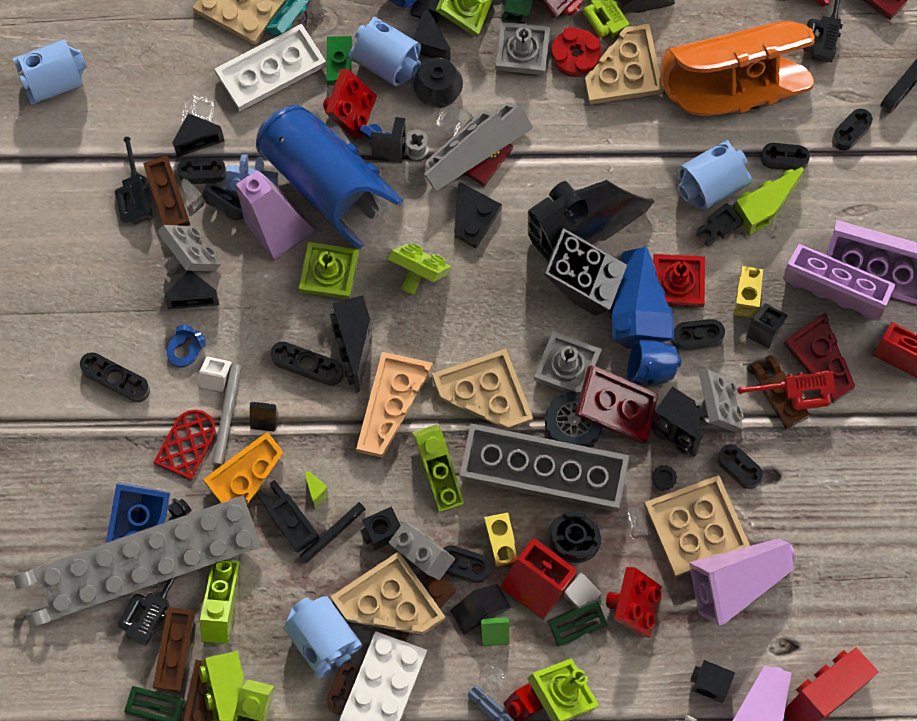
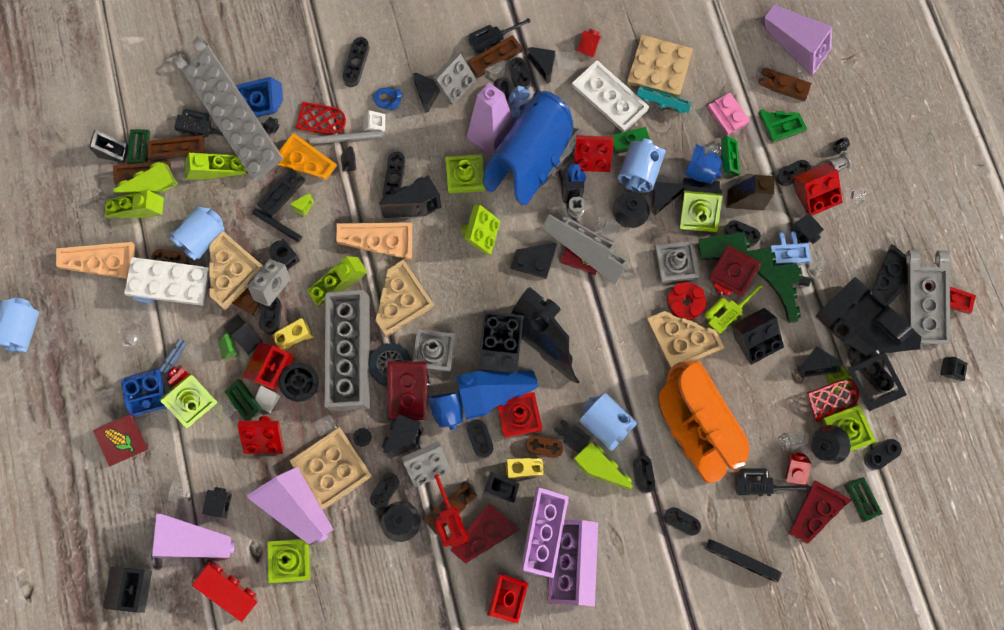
camera: 75 degrees right, 5 degrees up
none -> lime plate [267,539,311,584]
none -> black cone [380,501,421,542]
none -> reddish brown beam [526,436,563,459]
none -> red bracket [577,29,602,57]

